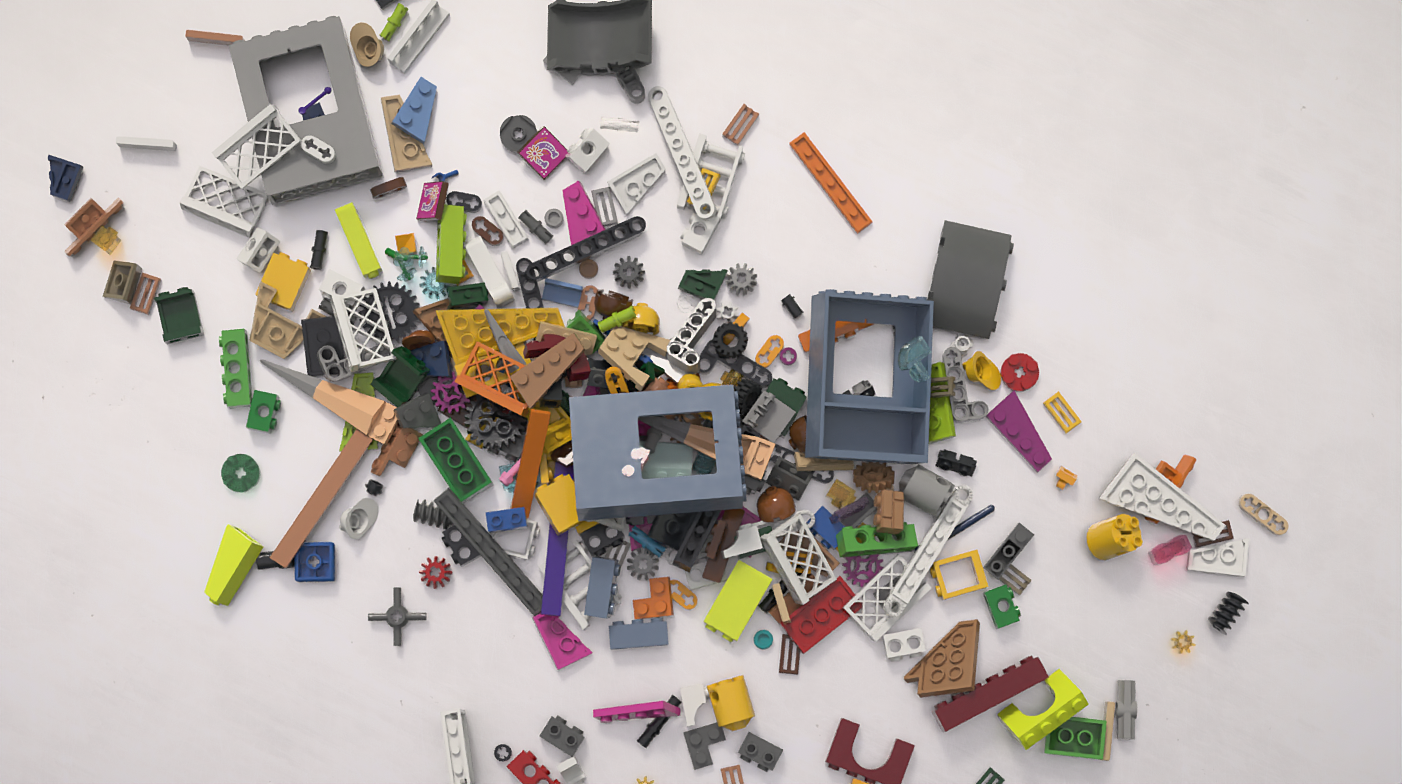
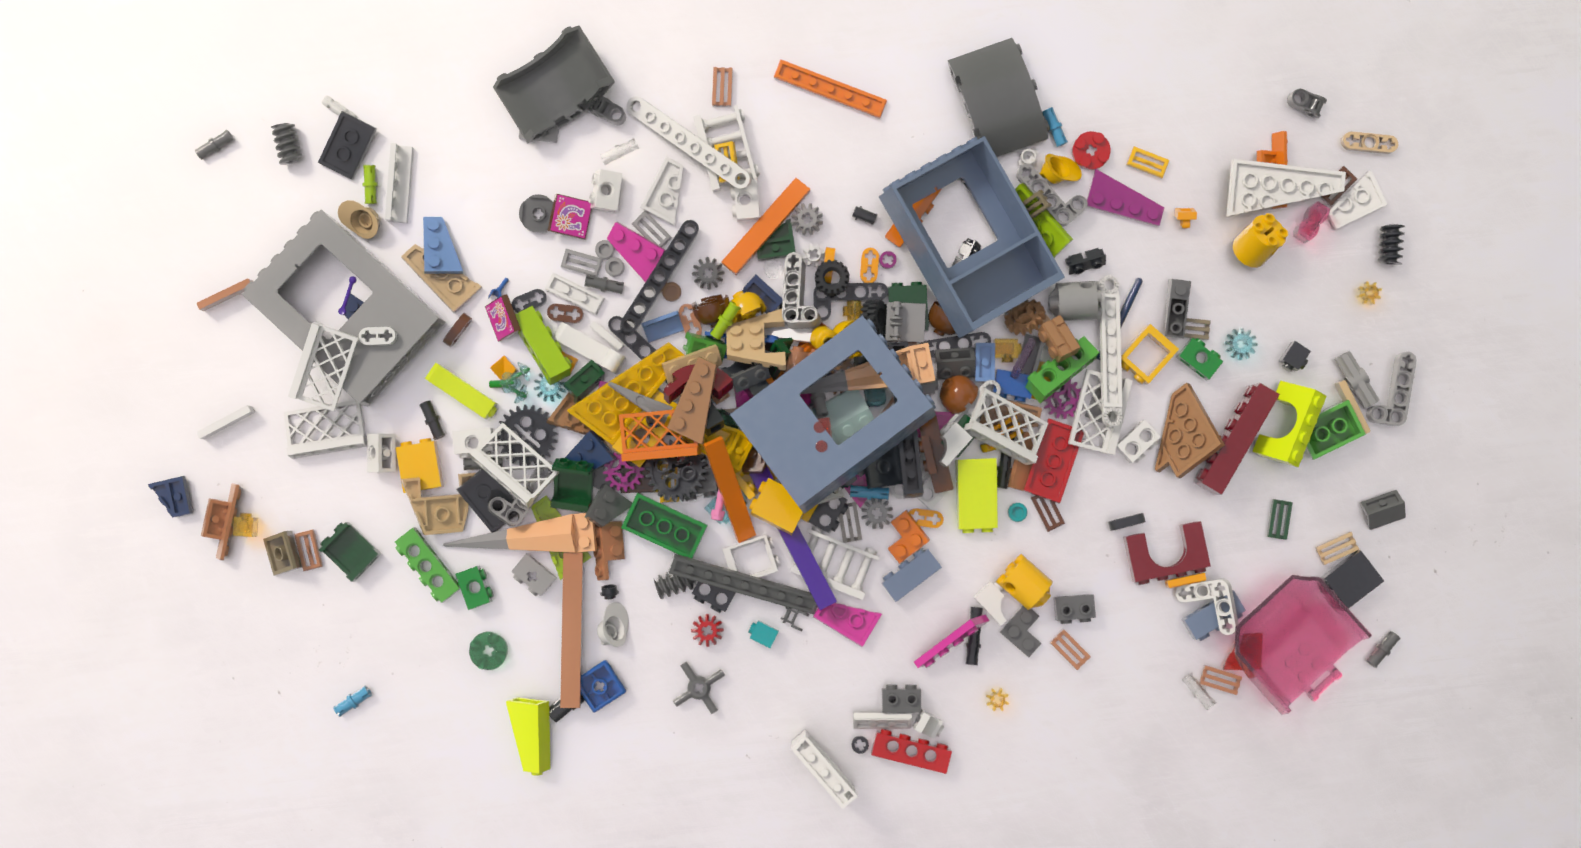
camera: 30 degrees left, 5 degrees up
dark orange cap [402,330,436,350] -> none
blue brick [485,507,528,533] -> none
sand blue brick [584,556,621,619] -> none
light orange beam [605,367,629,394] -> none
tan tile [772,583,791,624] -> none
tan tile [794,452,854,471] -> none
clear light blue brick [898,336,932,382] -> none
none -> dark azure pin [333,685,372,717]
none -> light grey brick [511,553,557,596]
none -> light grey tile [561,249,603,277]
none -> light grey tile [595,240,615,260]
none -> orange tile [721,178,811,275]
none -> dark blue hinge [742,274,783,313]
none -> teal brick [748,620,779,648]
none -> dark grey piece [780,607,810,631]
none -> white tile [853,713,912,729]
none -> medium blue panel [975,343,995,382]
none -> dark azure pin [1042,107,1068,147]
none -> black beam [1108,513,1146,531]
none -> clear light blue gear [1224,328,1258,360]
none -> black brick [1279,341,1311,372]
none -> dark grey piece [1287,88,1327,118]
none -> light grey beam [1366,352,1416,426]

